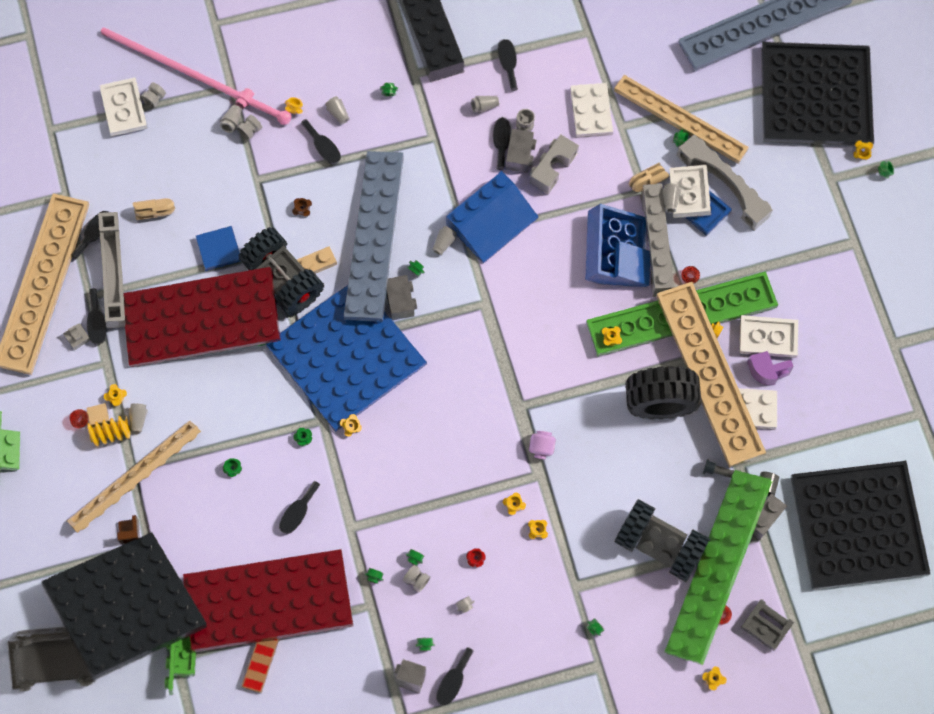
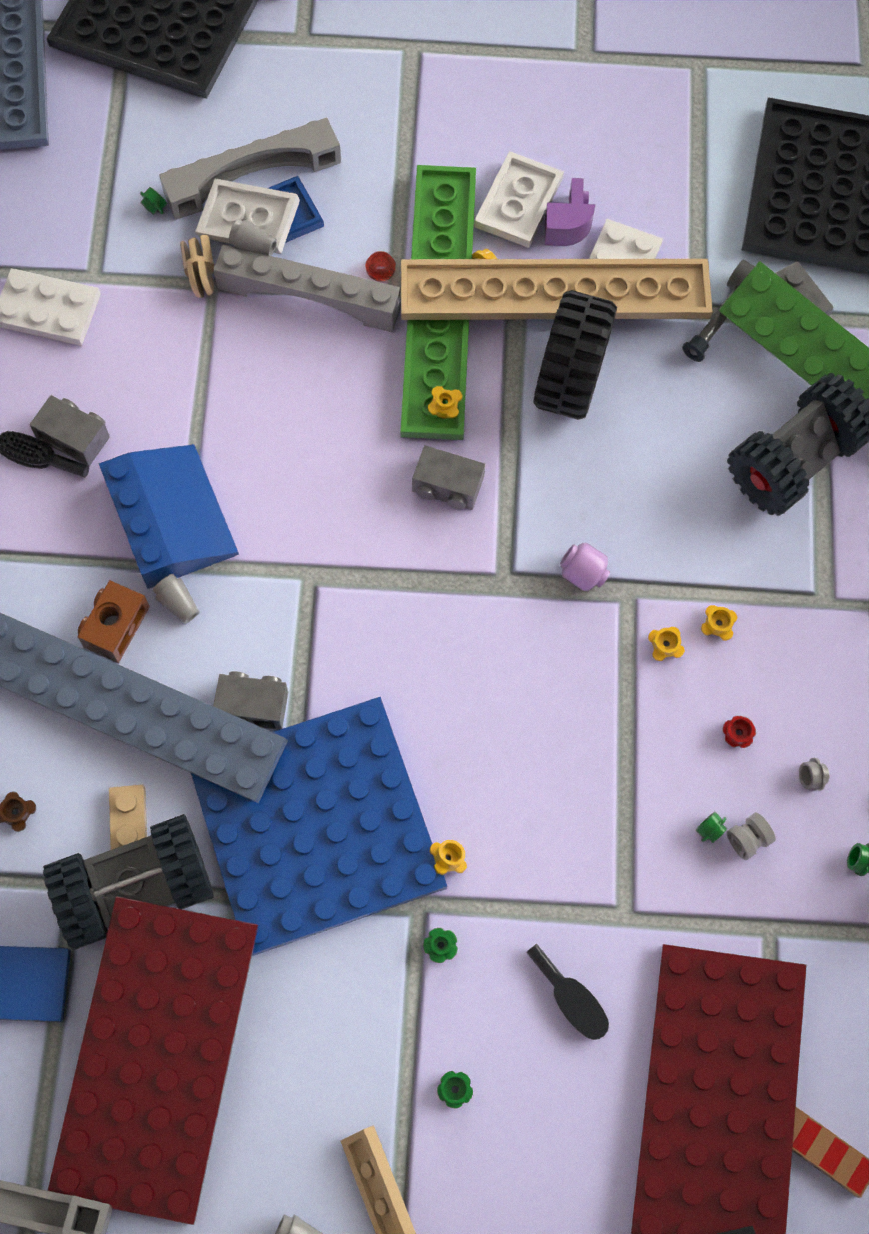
camera: 70 degrees left, 0 degrees up
green plate [365,568,384,584] -> none
green plate [407,260,425,277] -> none
light grey wheel [516,109,535,132] -> none
light grey arch [529,135,579,195] -> none
blue slope [585,204,647,287] -> none
tan plate [614,75,749,164] -> none
tile [614,241,650,287] -> none
none -> dark orange brick [77,580,150,663]
none -> flat silver brick [412,445,485,510]

